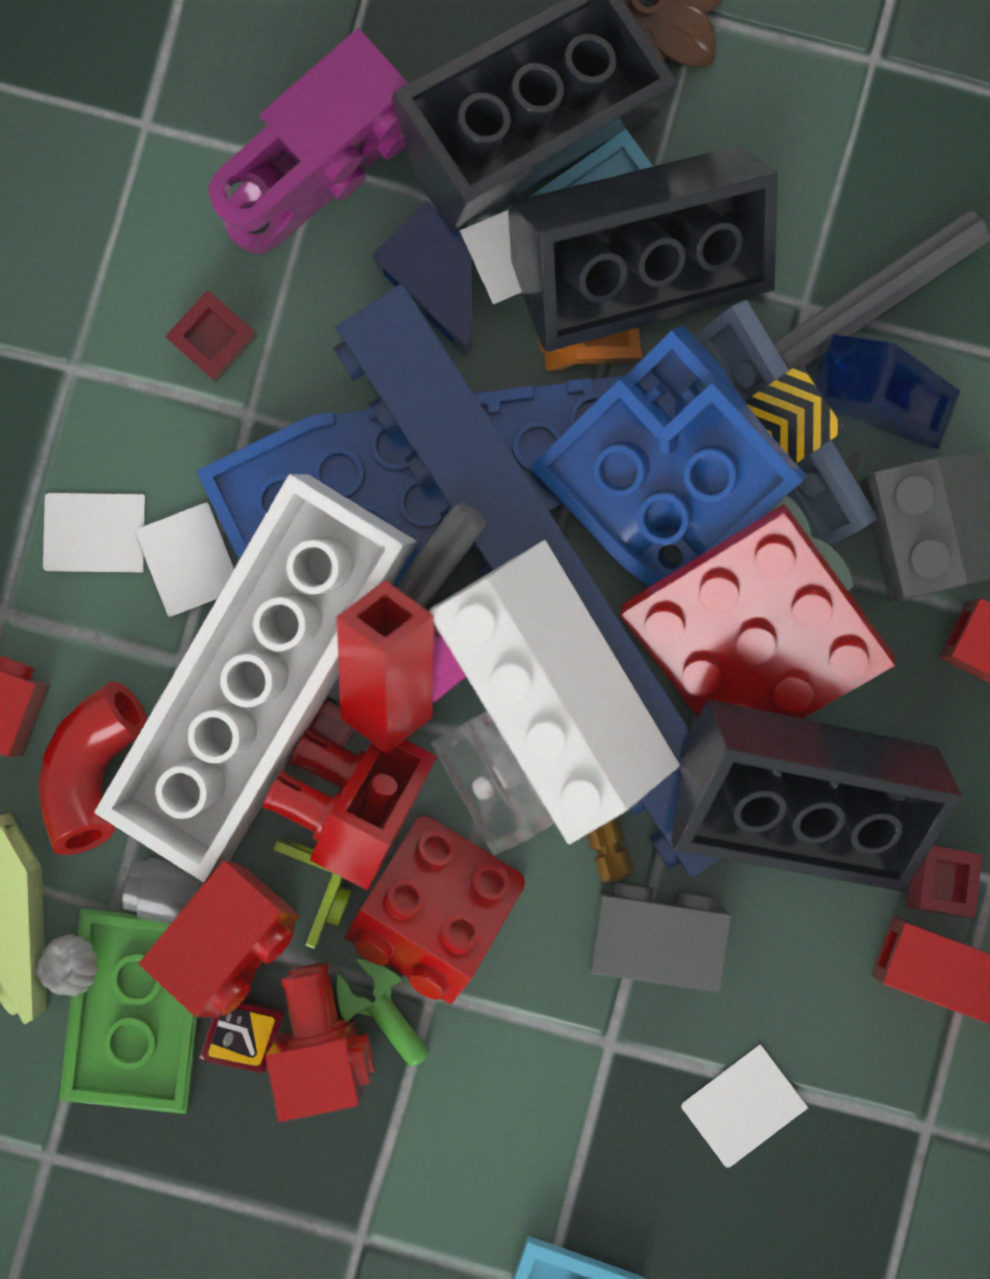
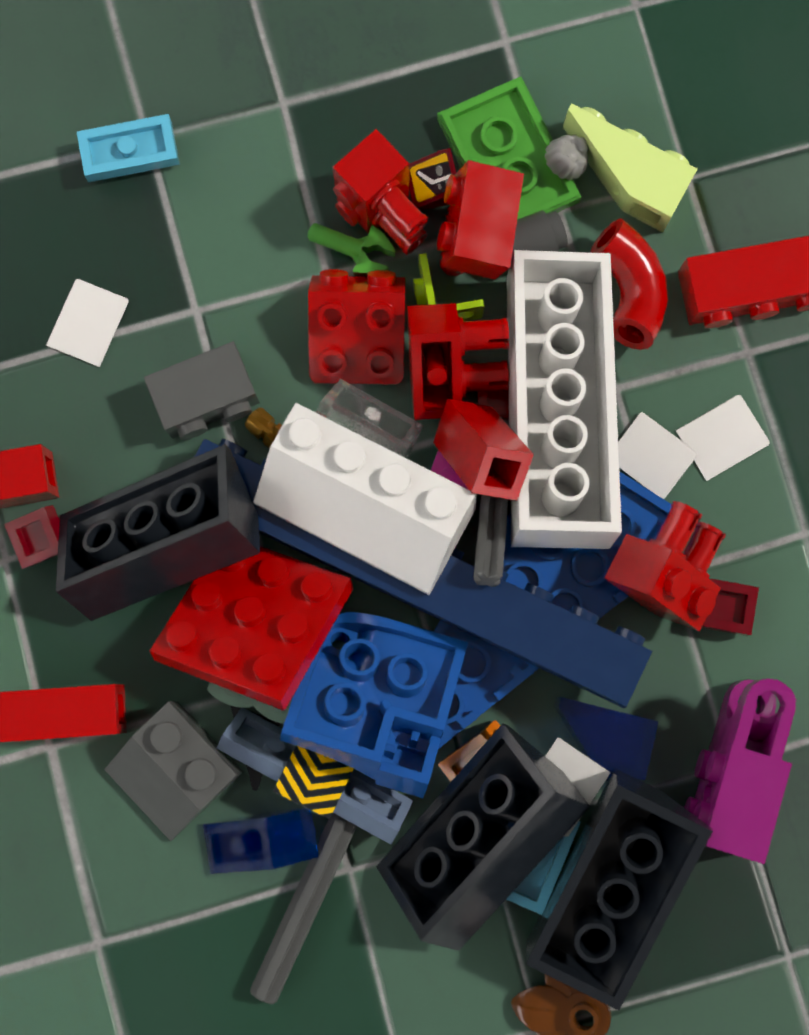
camera: 145 degrees right, 5 degrees down
none -> red brick [604,501,726,632]

